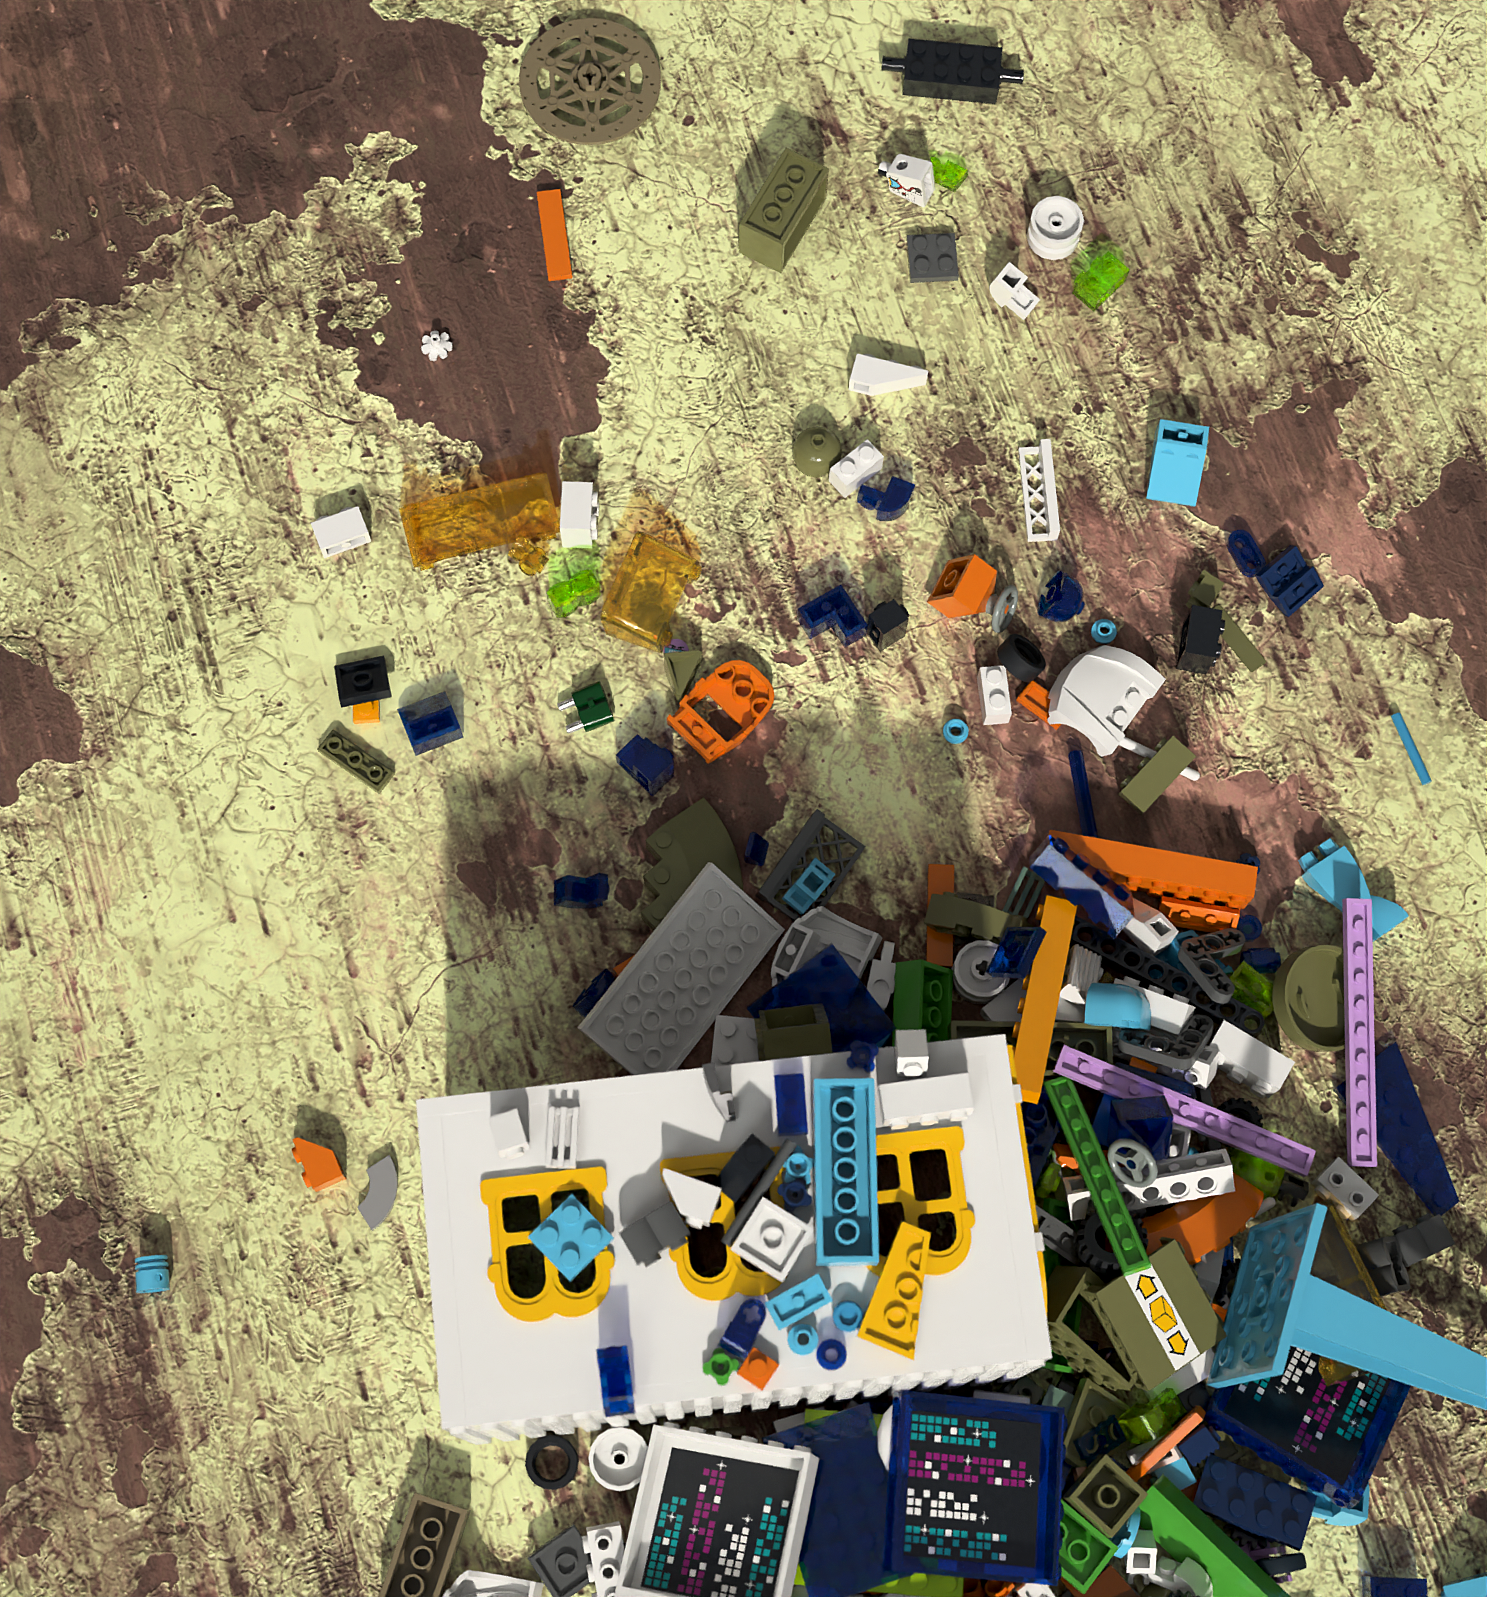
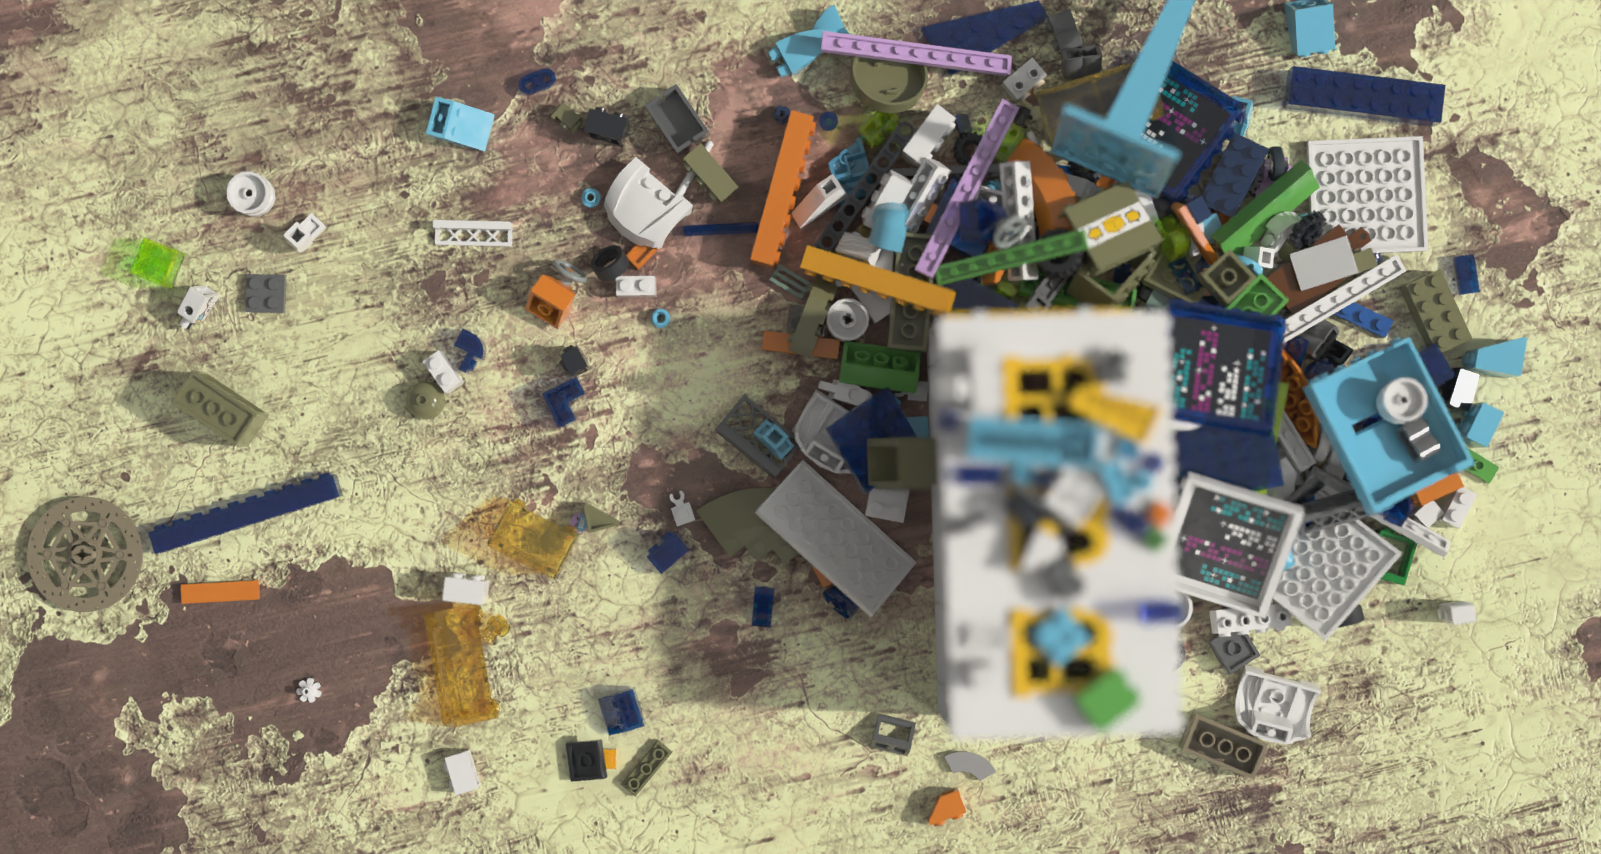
camera: 85 degrees left, 15 degrees up
clear neon green brick [547,569,601,618] -> none
dark green piece [557,681,615,734] -> none
orange slope [667,660,774,764] -> none
clear blue slope [744,832,769,866] -> none
white slope [849,353,928,396] -> none
black brick [881,38,1024,104] -> none
clear neon green plate [930,156,968,192] -> none
clear blue plate [986,927,1047,978] -> none
clear blue wedge [1029,835,1135,939] -> none
clear blue cylinder [1037,571,1085,622] -> none
clear neon green brick [1072,251,1130,312] -> none
dark grey beam [1118,1014,1214,1070] -> none
orange plate [1158,896,1240,933] -> none
dark grey beam [1177,928,1245,1004] -> none
olive sticker [1213,605,1266,672] -> none
clear blue brick [1240,947,1281,975] -> none
dark blue slope [1255,545,1324,617] -> none
none -> clear neon green brick [129,237,186,289]
none -> clear blue brick [148,472,343,554]
none -> dark grey piece [645,84,710,156]
none -> white plate [670,490,695,526]
none -> dark grey tile [870,713,916,756]
none -> slope [954,114,973,136]
none -> bright green brick [1072,667,1142,734]
none -> dark grey hips [1092,348,1132,386]

